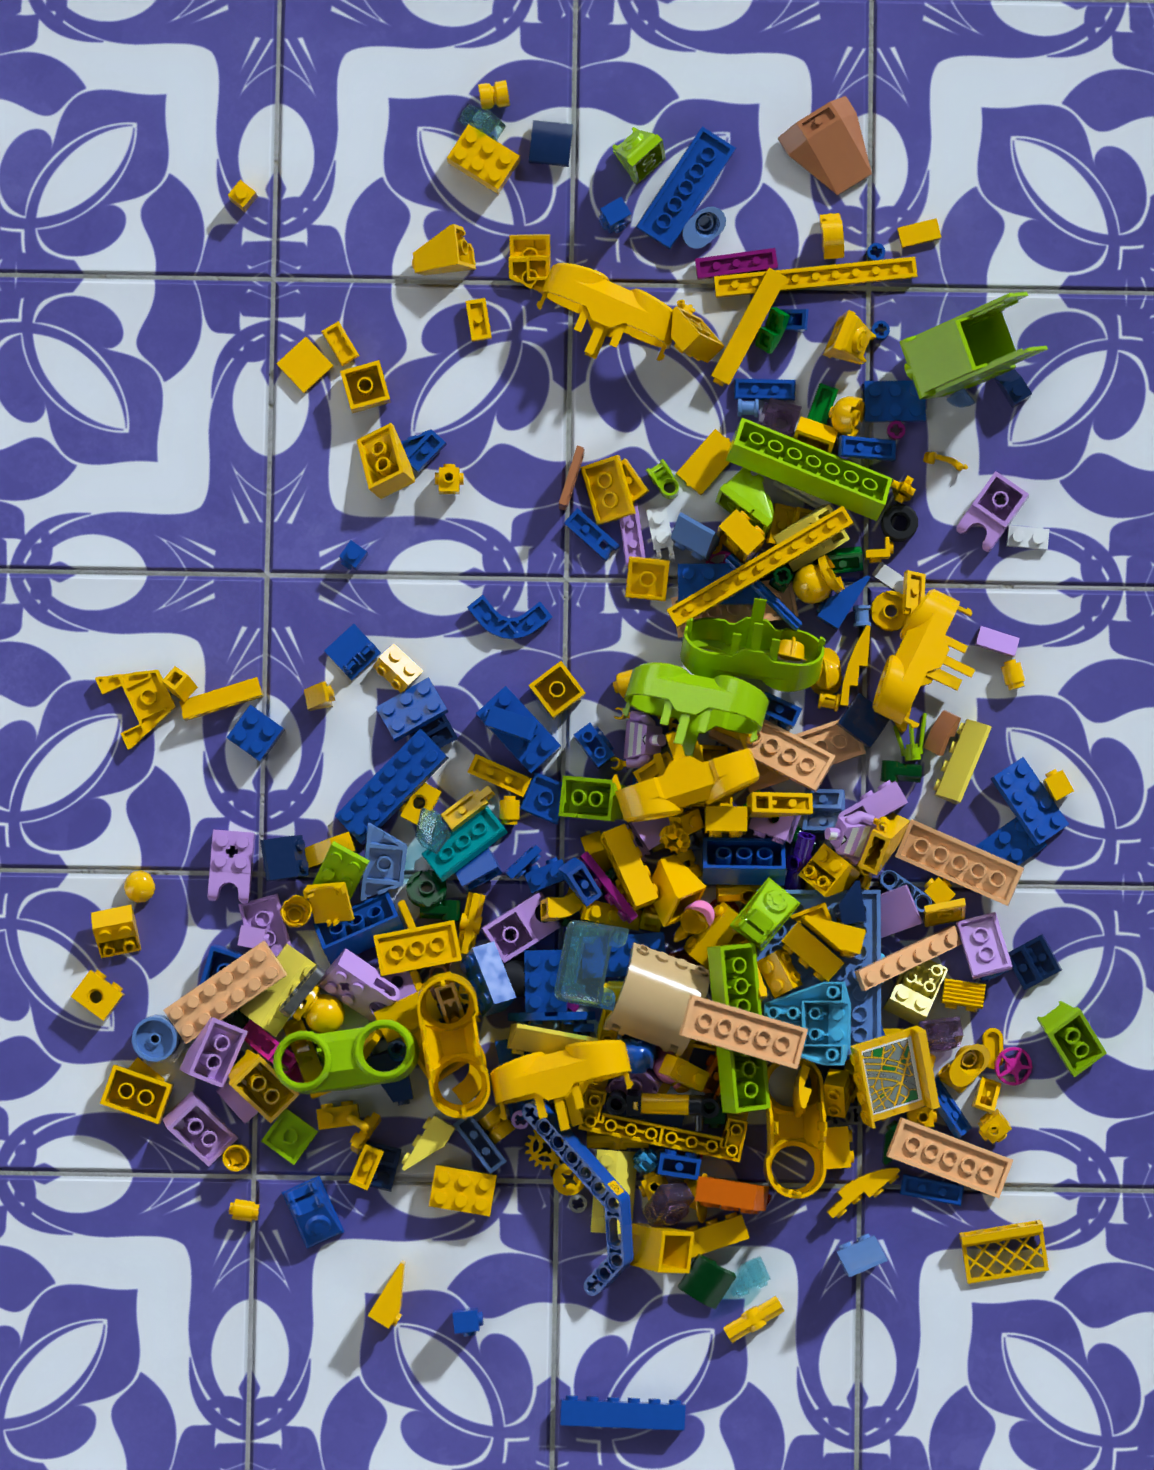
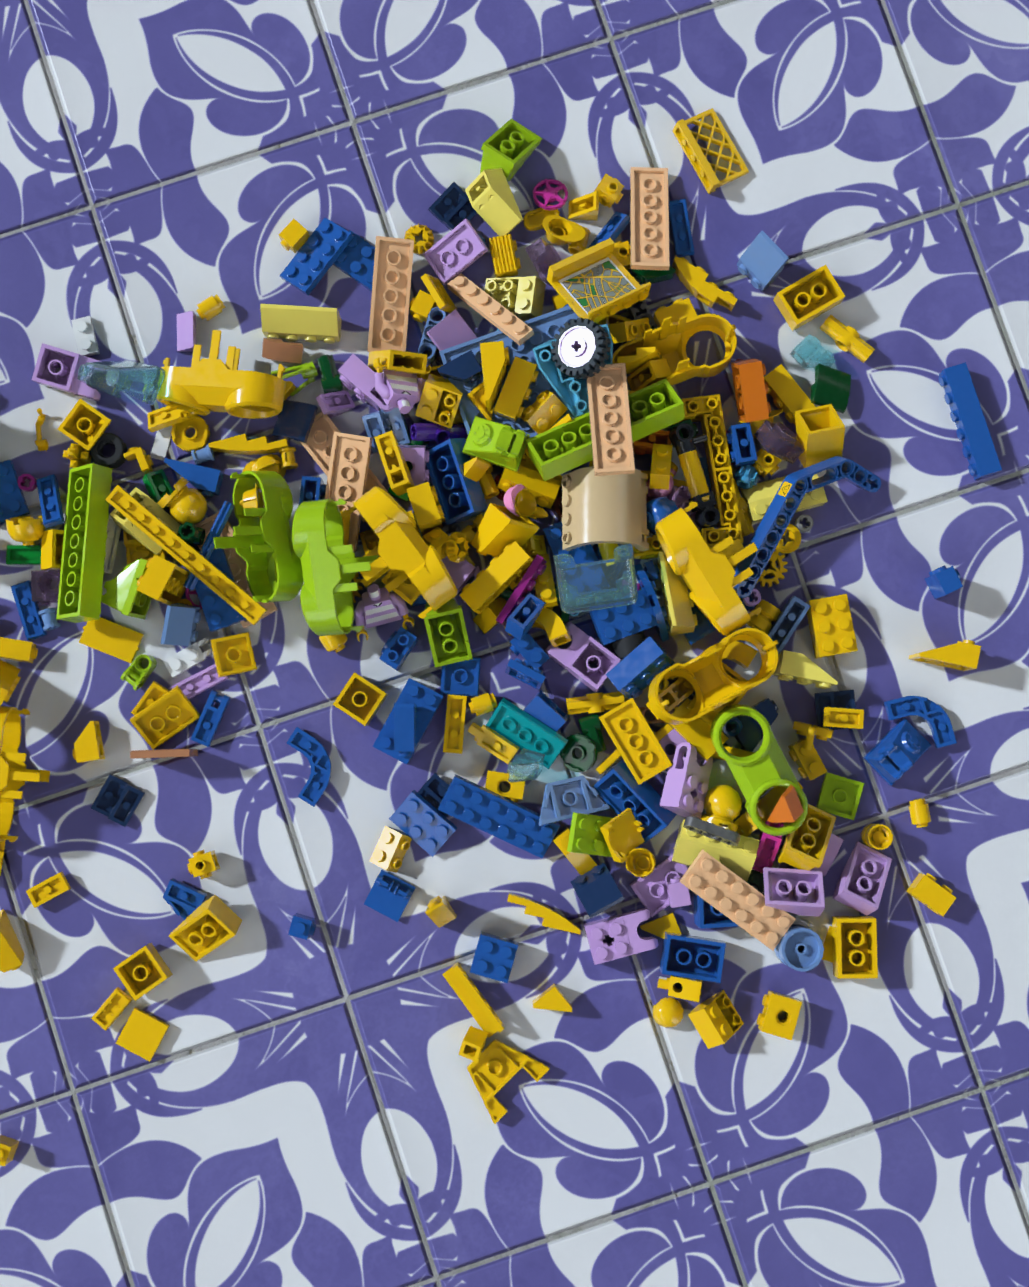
camera: 110 degrees left, 0 degrees up
none -> yellow slope [58,399,112,452]
none -> yellow slope [72,721,105,763]
none -> clear light blue windscreen [77,360,165,406]
none -> dark blue slope [91,773,145,827]
none -> lavender slope [316,390,355,419]
none -> yellow gear [404,223,434,254]
none -> yellow slope [463,457,491,482]
none -> light yellow slope [465,168,523,236]
none -> yellow slope [507,892,581,934]
none -> yellow slope [533,984,572,1012]
none -> wheel [551,318,611,379]
none -> yellow slope [627,358,672,392]
none -> yellow tile [640,912,681,939]
none -> yellow torso [657,975,703,1002]
none -> blue brick [659,932,726,983]
none -> orange slope [768,785,804,823]
none -> yellow brick [773,264,845,332]
none -> blue plate [884,696,957,748]
none -> yellow brick [906,873,956,917]

